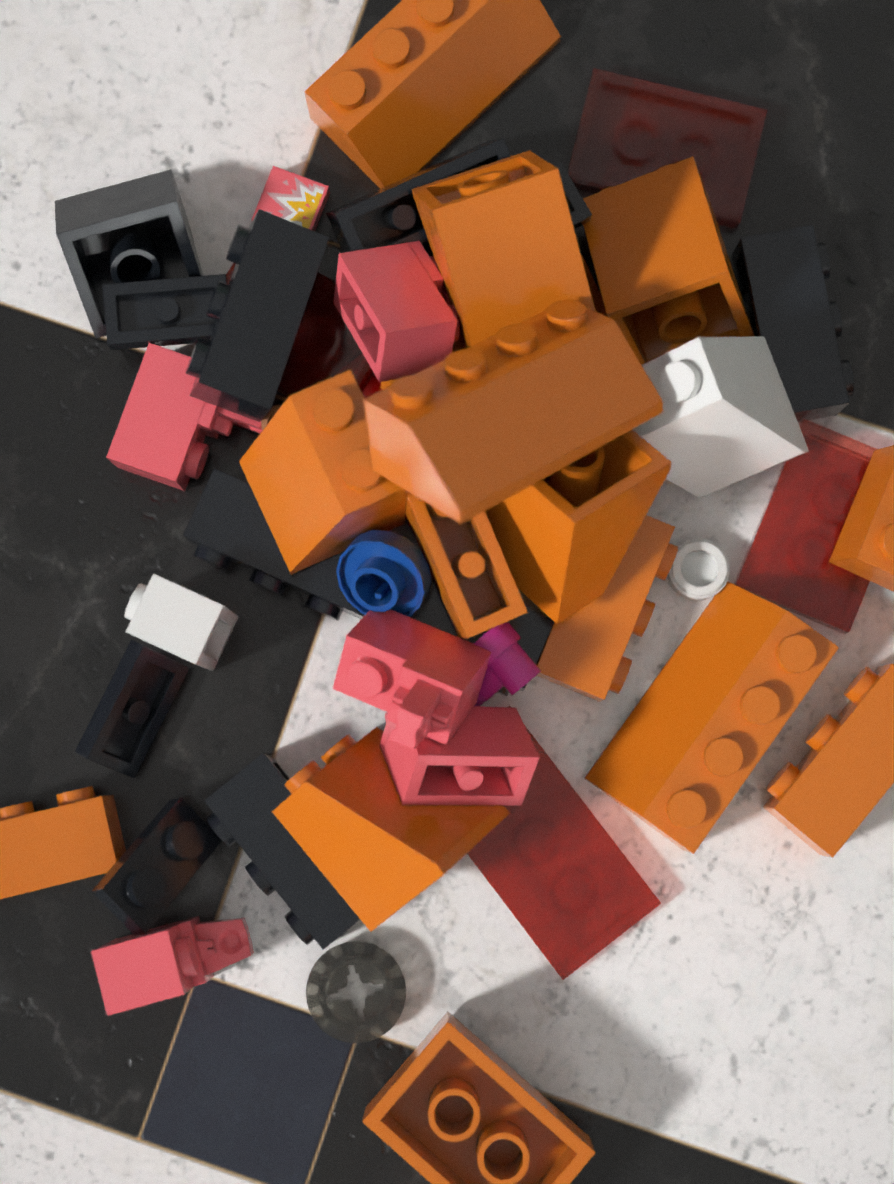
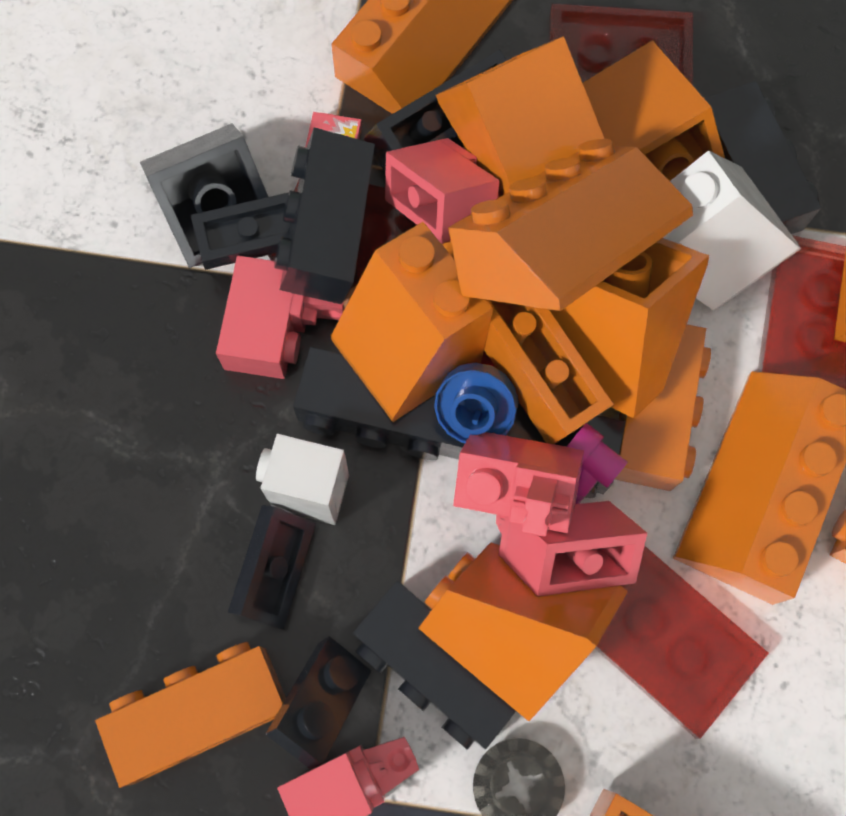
camera: 15 degrees left, 10 degrees down
white tile [667,538,730,601] -> none

